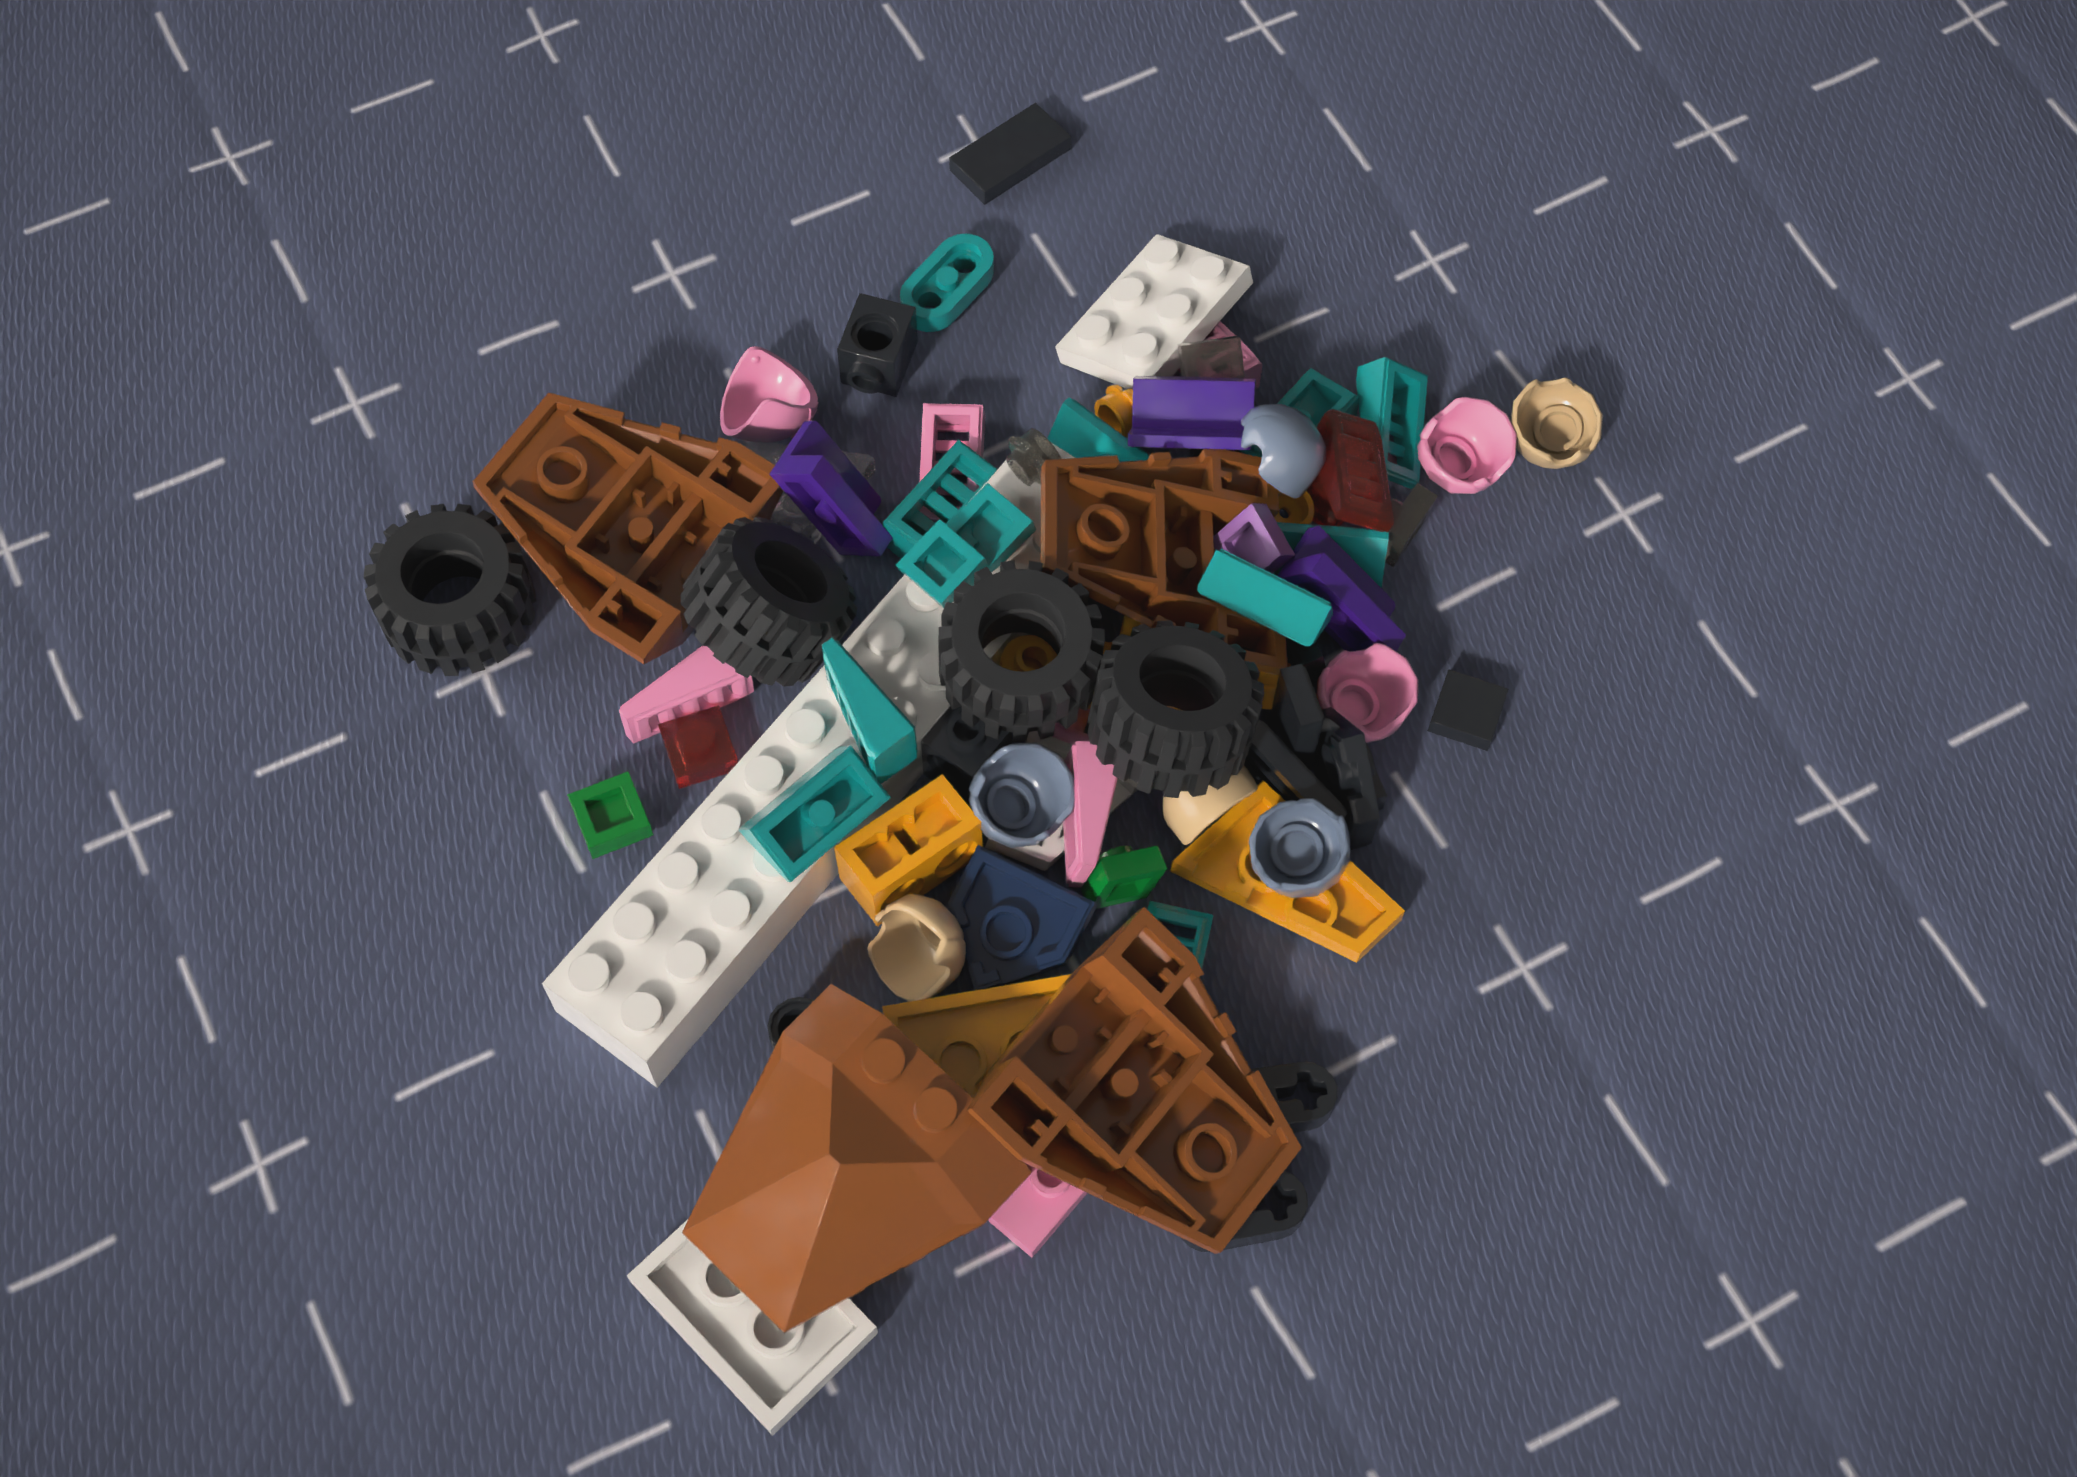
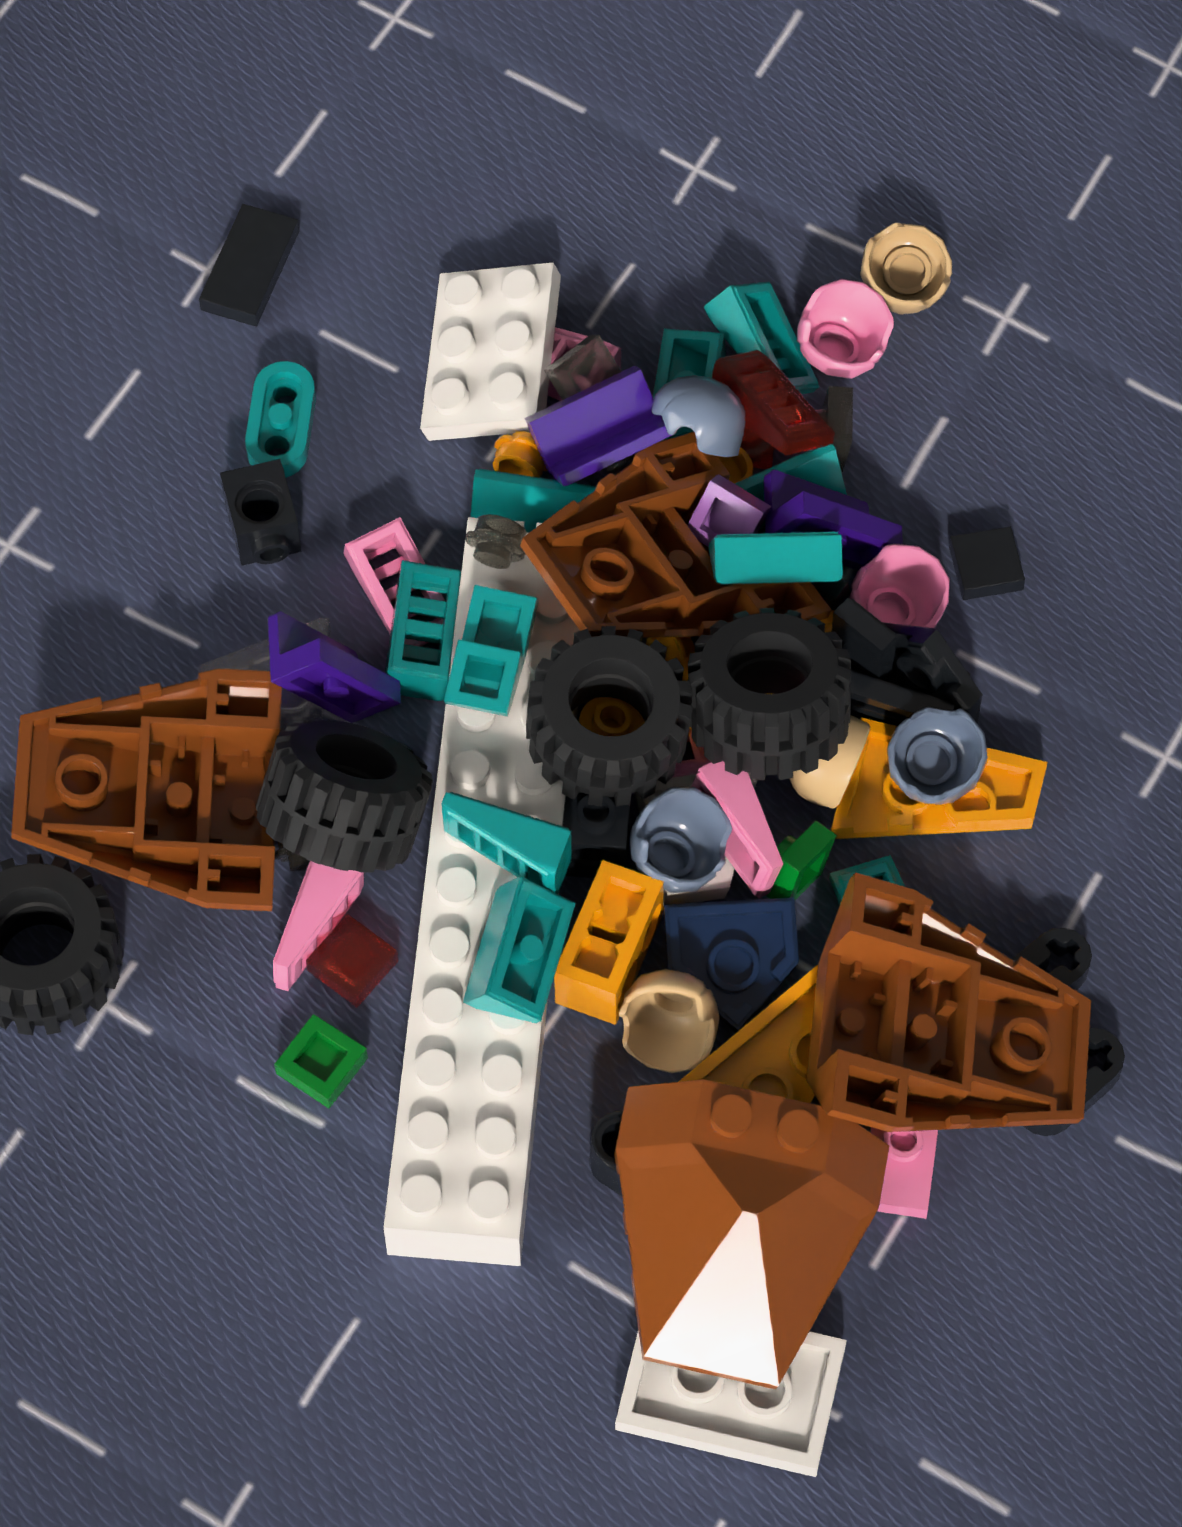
camera: 30 degrees left, 0 degrees up
bright pink helmet [720,346,819,442] -> none

